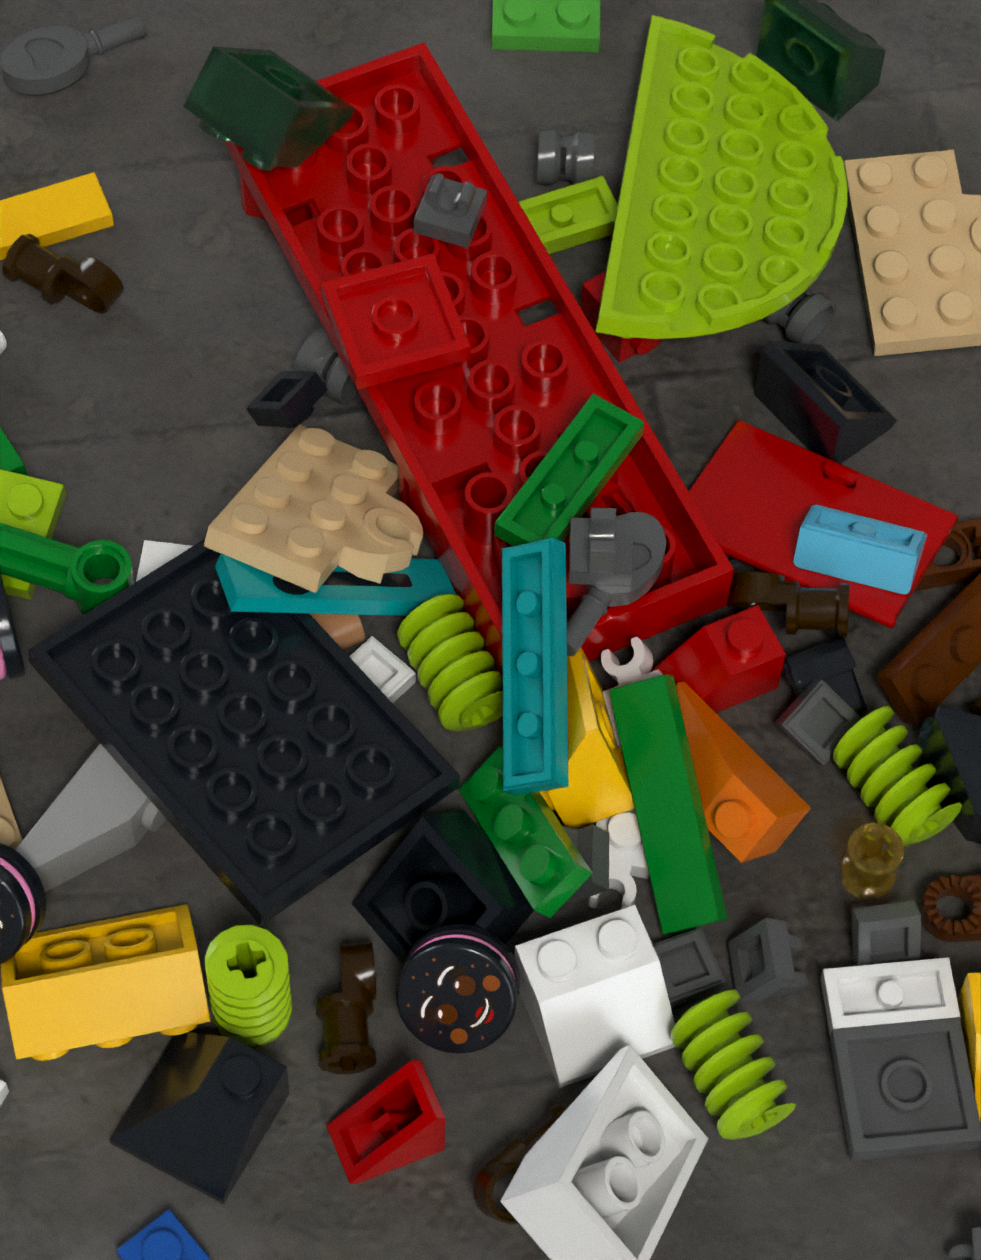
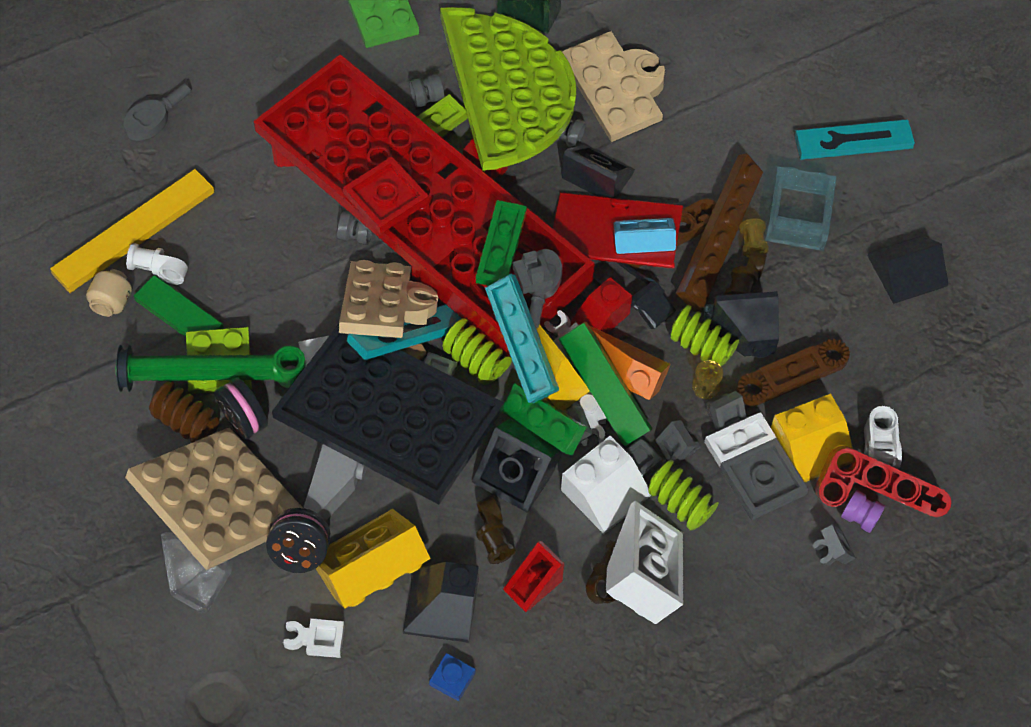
camera: 20 degrees left, 0 degrees up
dark brown connector [2,234,124,314] -> none
clear green slope [183,46,355,171] -> none
lime piece [205,925,292,1047] -> none
black plate [246,371,328,428] -> none
black head [396,924,520,1054] -> none
dark grey tile [414,173,487,248] -> none
dark brown connector [730,572,850,637] -> none
dark grey tile [775,678,862,766] -> none

